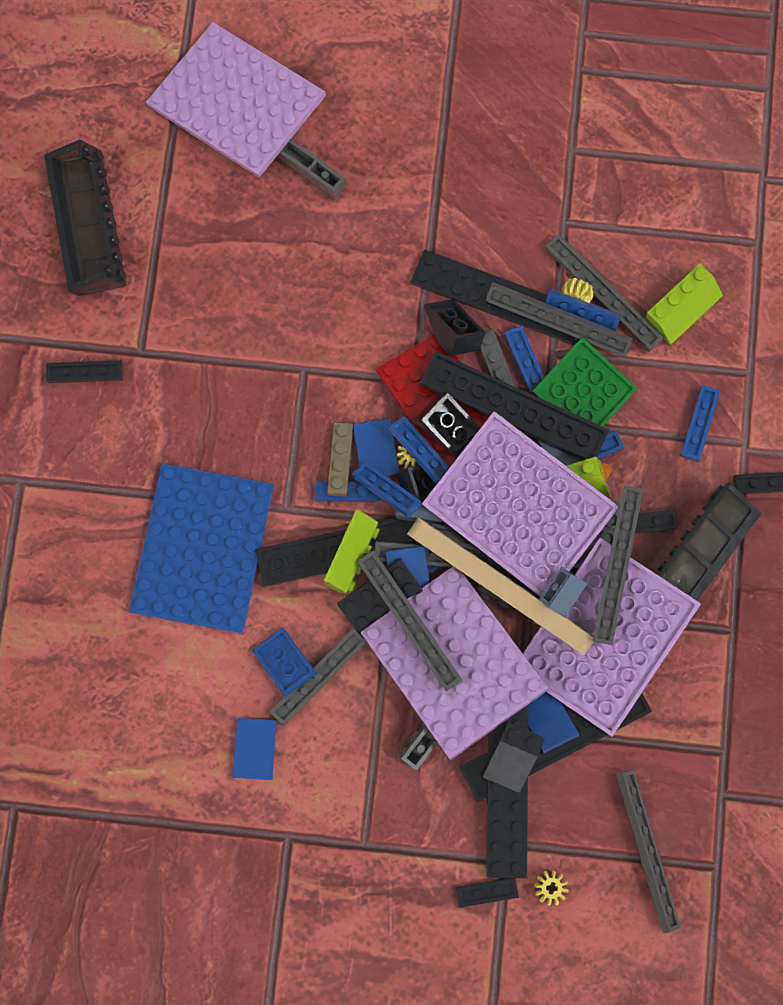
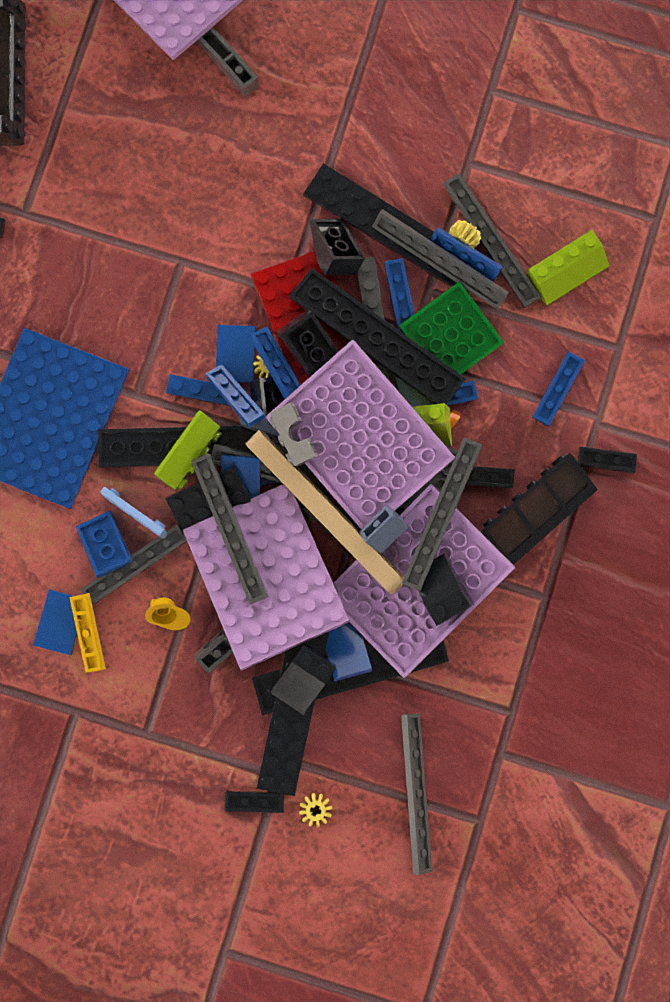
camera: 10 degrees right, 5 degrees up
dark tan plate [327,423,353,497] -> none
none -> yellow plate [69,593,106,673]
none -> light blue plate [100,487,168,539]
none -> yellow piece [145,597,191,631]
none -> light grey arch [269,403,319,467]
none -> black slope [419,553,475,626]

